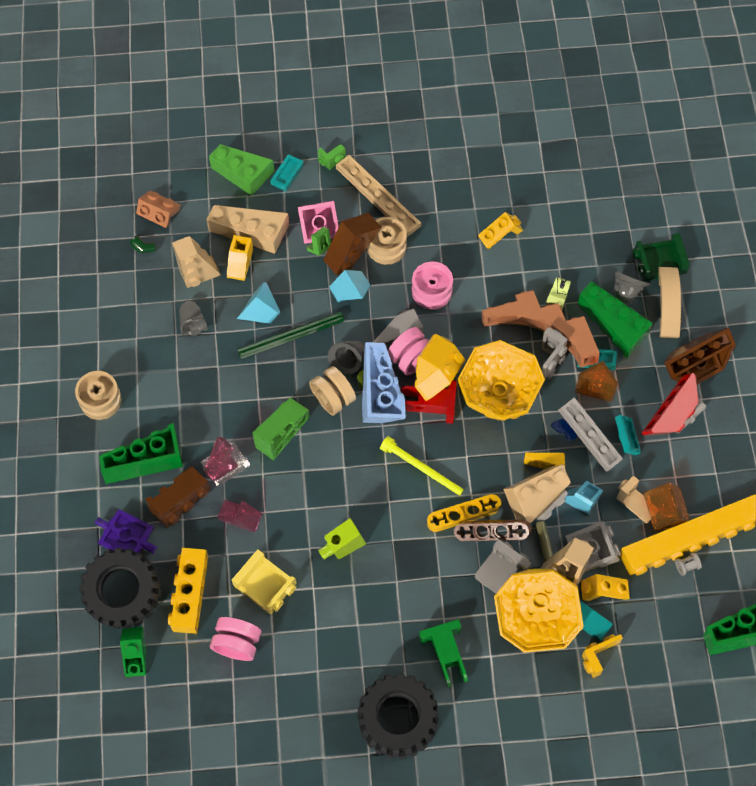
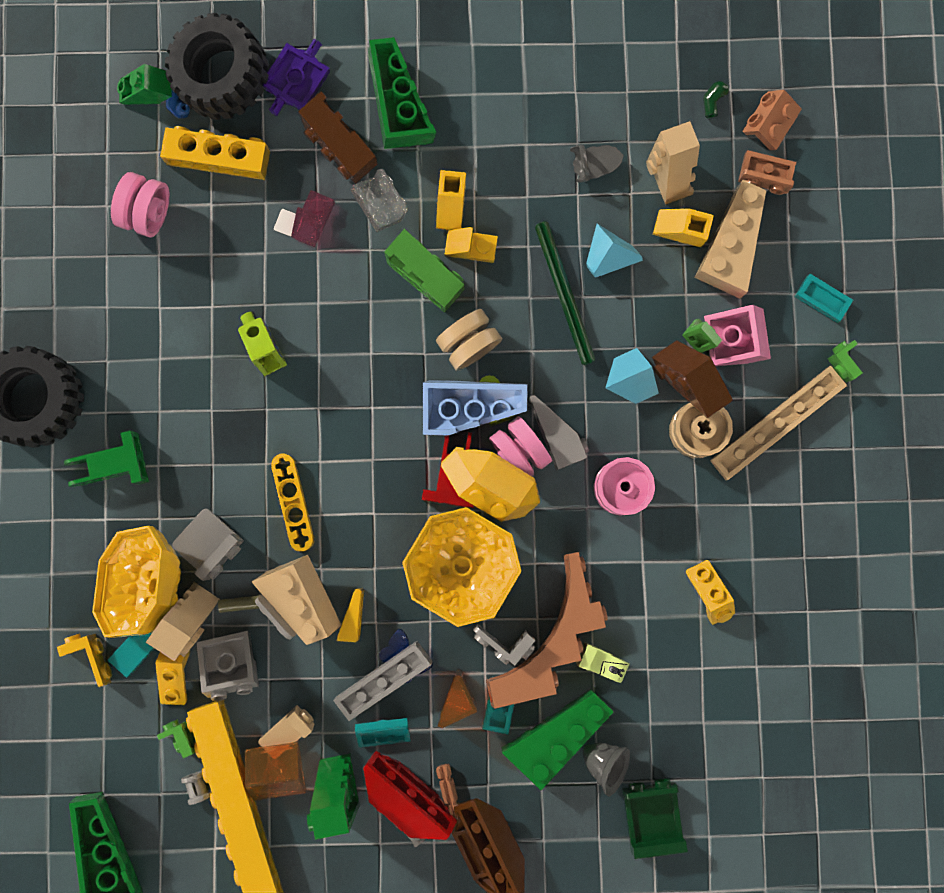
camera: 90 degrees right, 20 degrees up
tan wheel [75,371,122,420] -> none
clear pink slope [204,437,238,481] -> none
bright green wedge [209,144,274,196] -> none
light yellow panel [232,549,296,615] -> none
dark grey piece [328,340,365,374] -> none
neon yellow piece [380,436,464,496] -> none
beam [454,520,532,541] -> none
medium azure slope [565,481,604,515] -> none
tan slope [659,267,681,338] -> none
none -> bright green bracket [157,719,196,758]
none -> blue arm [166,90,190,119]
none -> white sticker [274,209,300,236]
none -> green wedge [307,753,360,840]
none -> yellow slope [436,170,466,230]
none -> nougat axle [436,764,459,816]
none -> yellow slope [444,227,498,263]
none -> nougat bracket [738,150,796,195]

